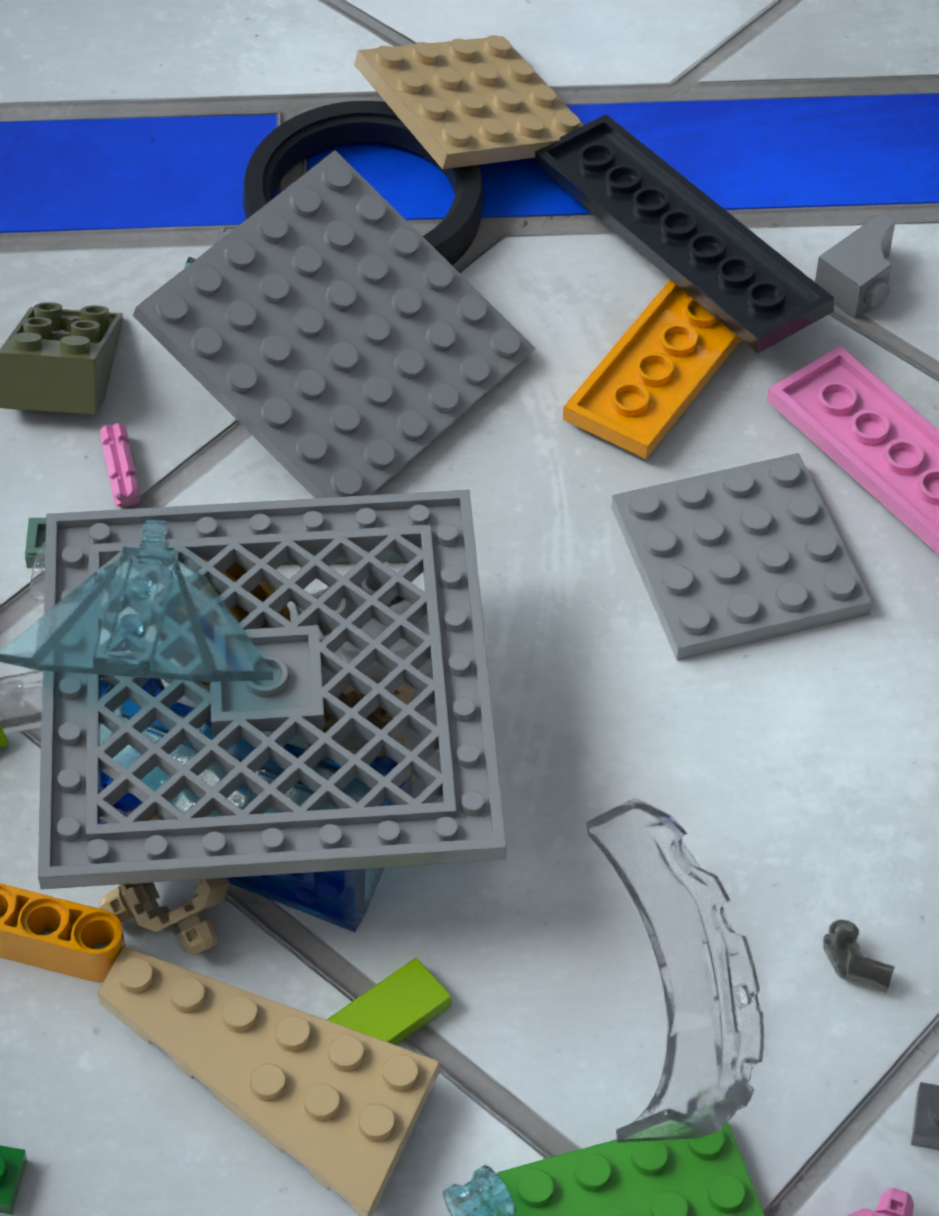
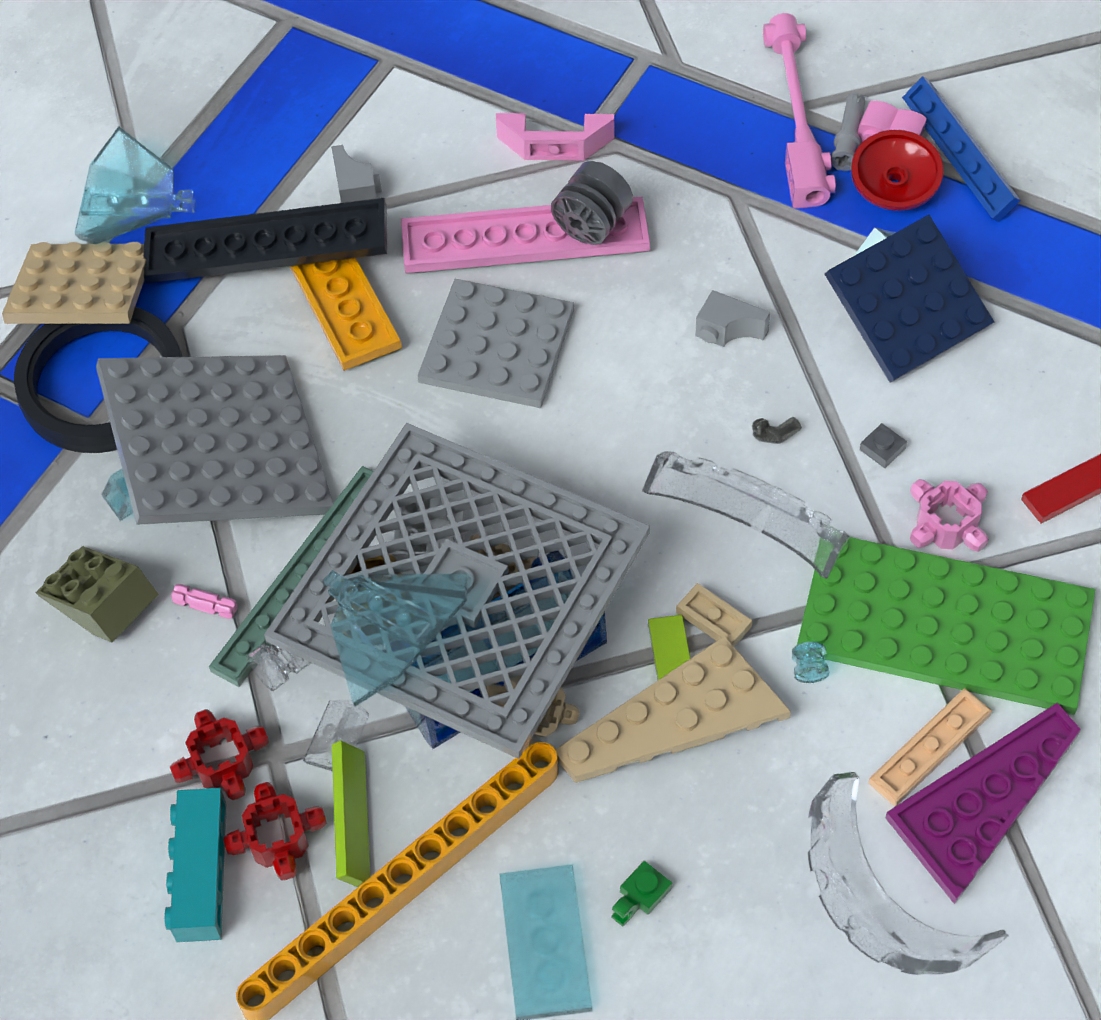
camera: 55 degrees left, 5 degrees up
none -> clear light blue panel [75,126,196,245]
none -> tan plate [676,583,752,647]

